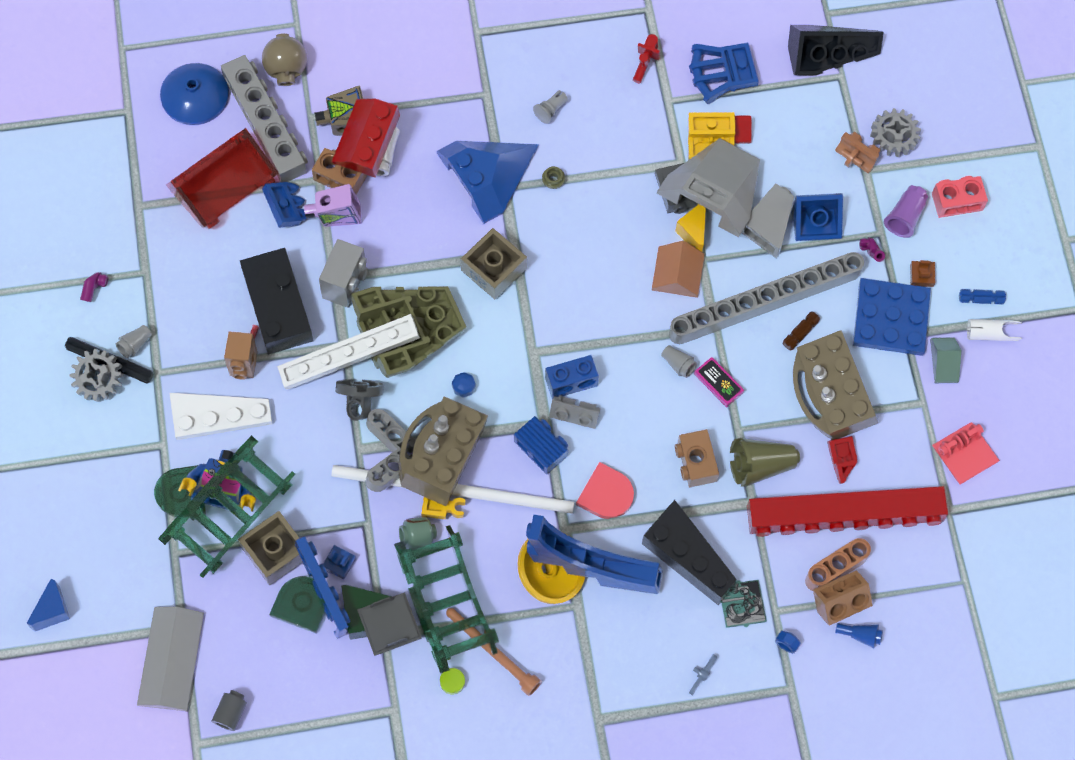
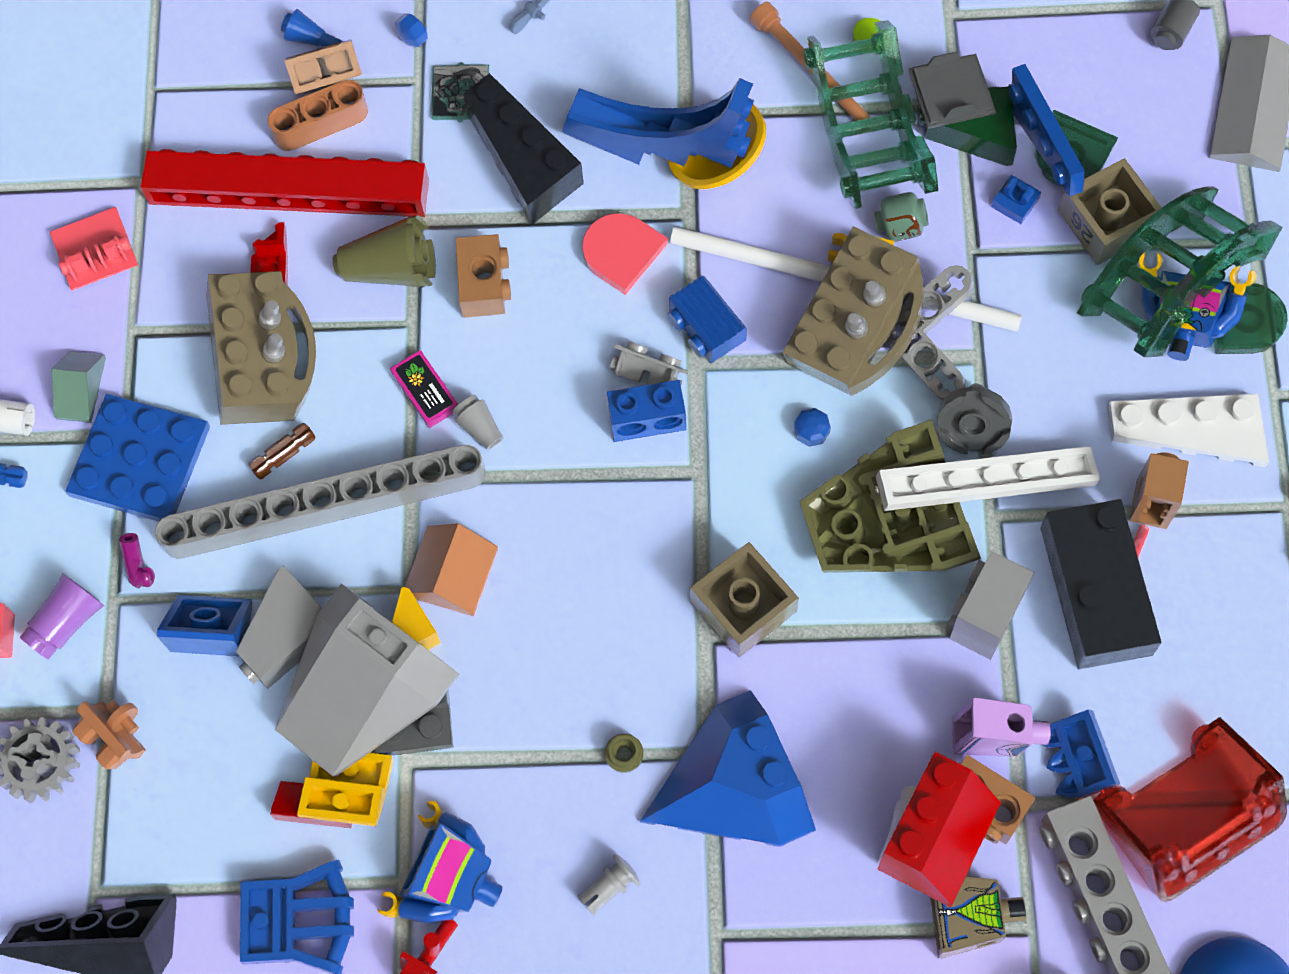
camera: 165 degrees left, 0 degrees up
dark orange tile [910,260,935,287] -> none
none -> blue torso [377,800,503,923]

